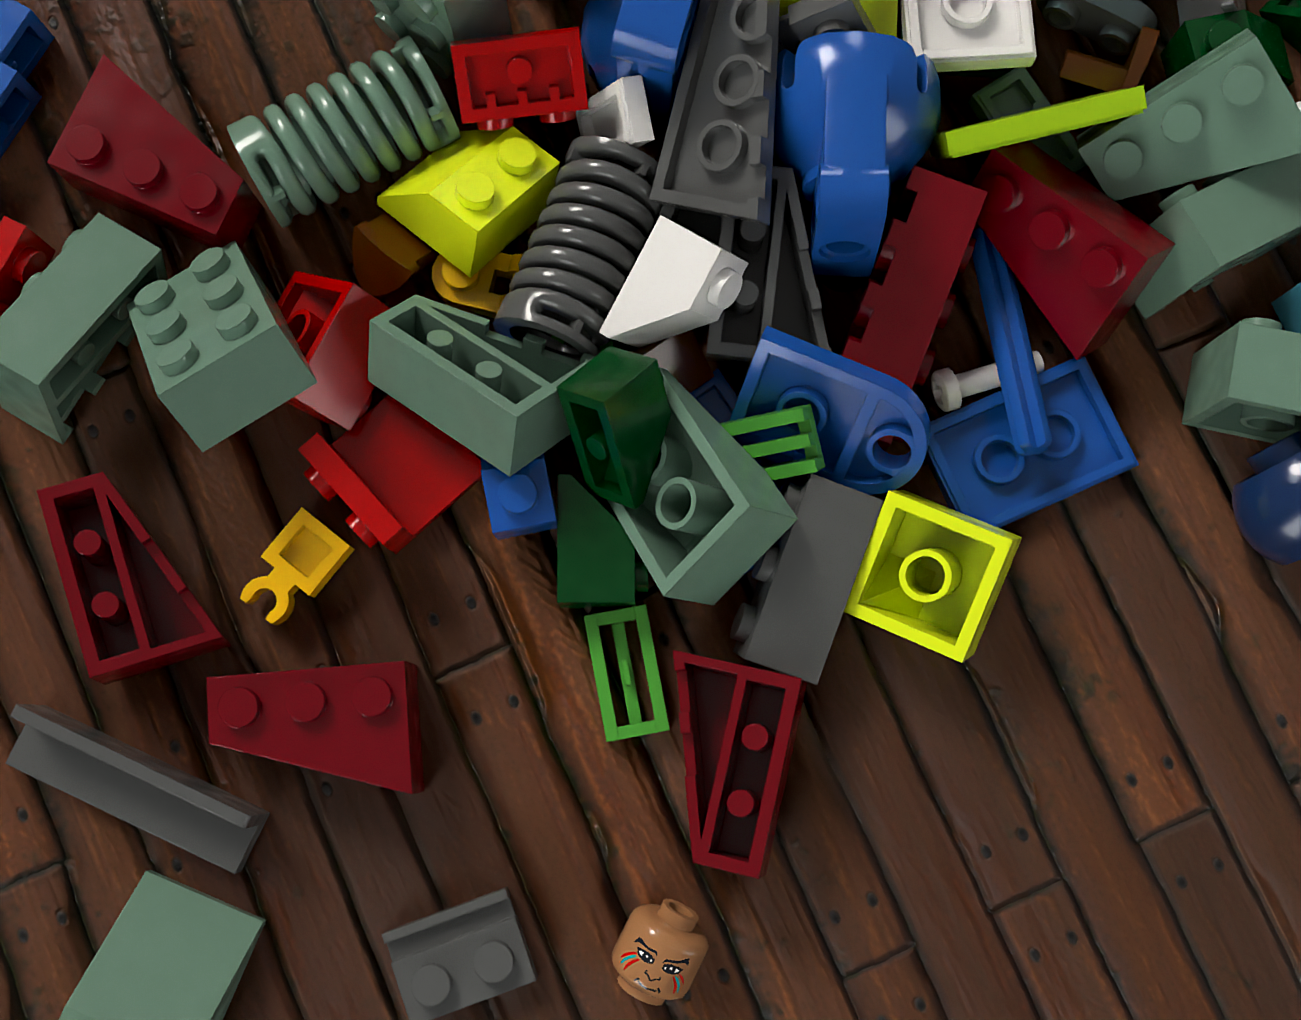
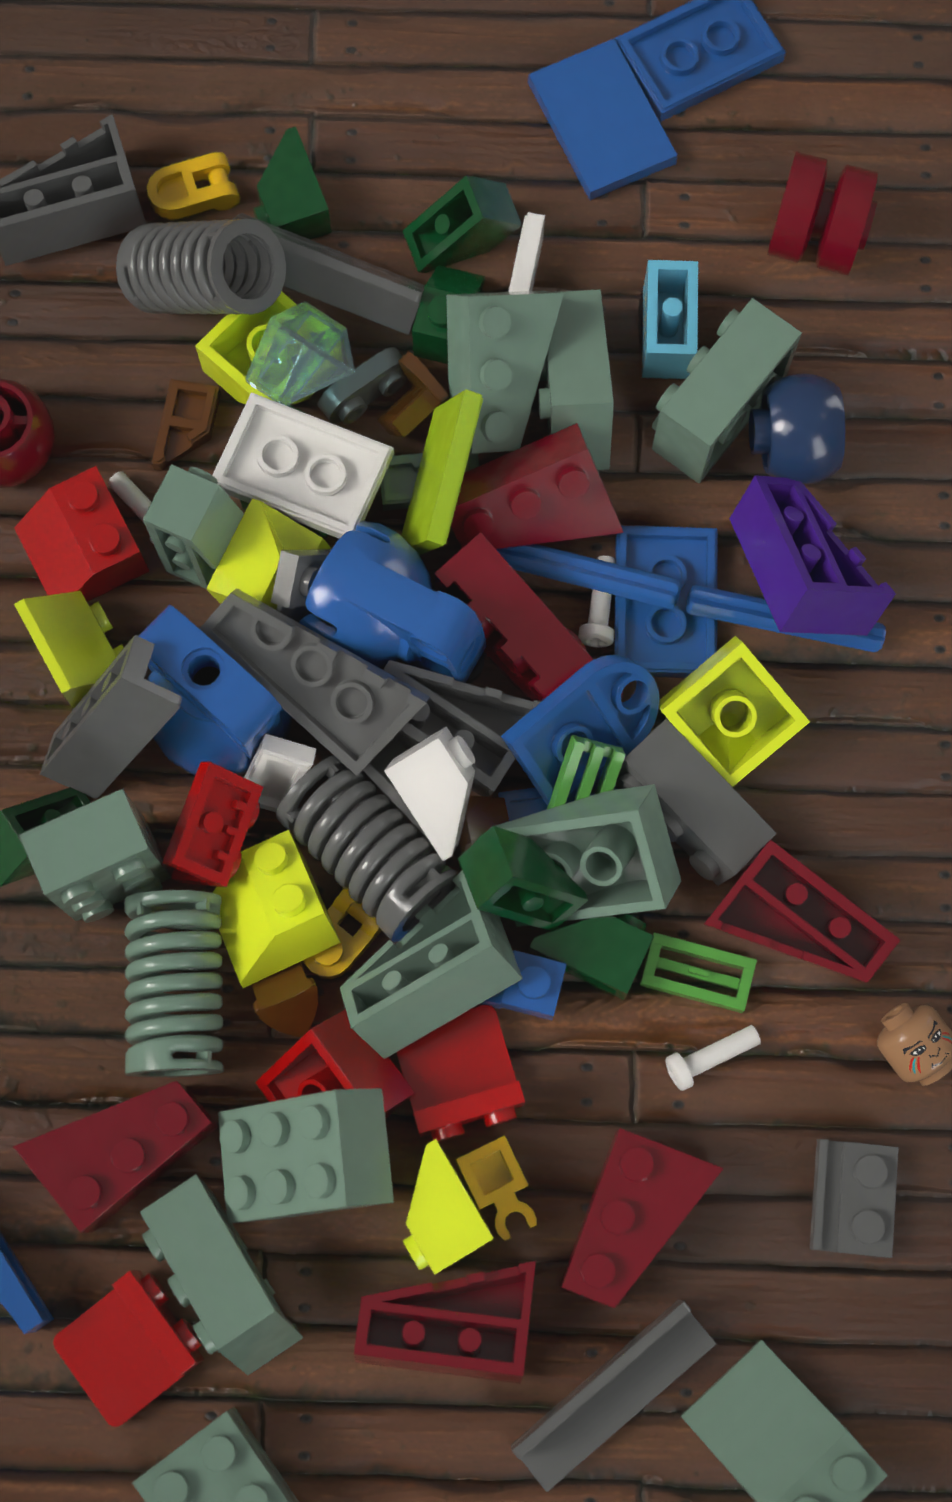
camera: 65 degrees left, 5 degrees down
none -> neon yellow slope [403,1139,494,1274]
none -> white piece [665,1025,761,1091]
none -> blue axle [686,585,886,652]
none -> dark purple wedge [729,475,896,636]

